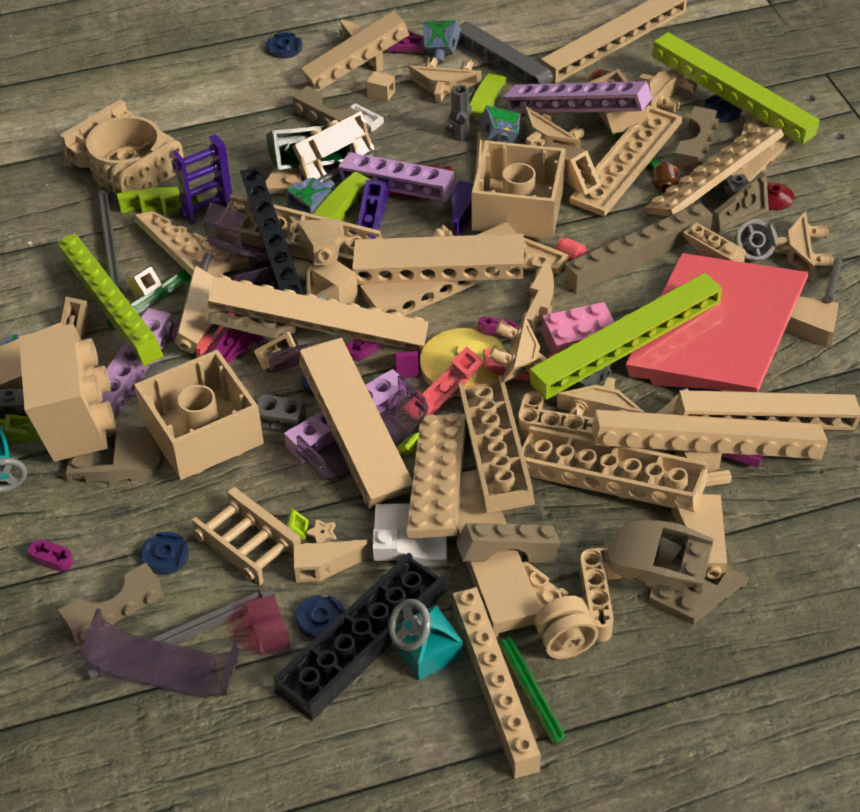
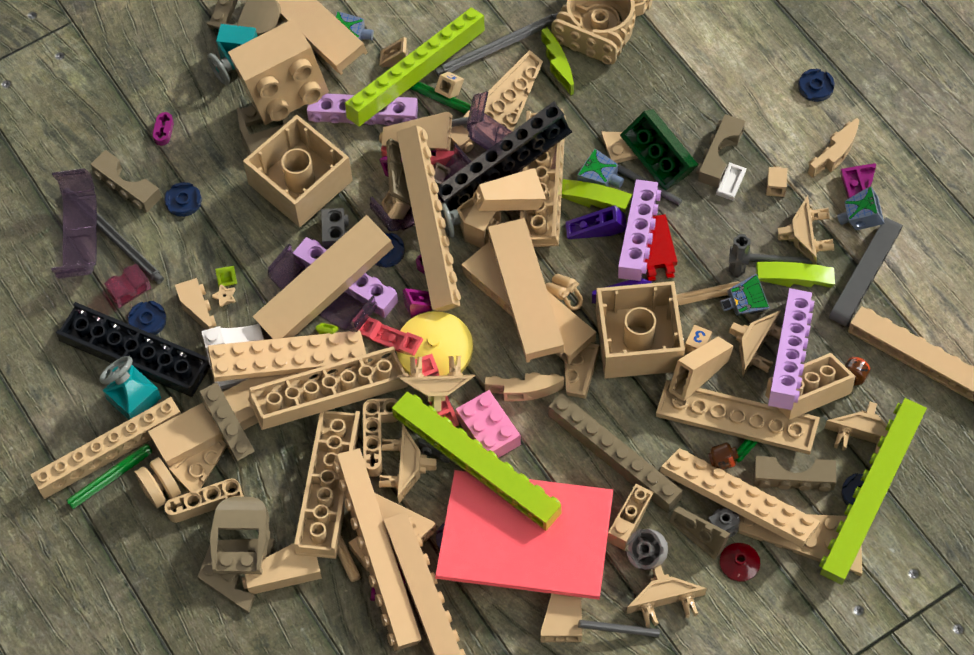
camera: 75 degrees right, 15 degrees up
dark purple fence [171,134,232,224] -> none
tan fence [192,487,301,585] -> none
bracket [292,111,375,180] -> none
tan brick [301,11,409,91] -> none
magenta beam [477,316,518,338] -> none
coral brick [555,238,587,261] -> none

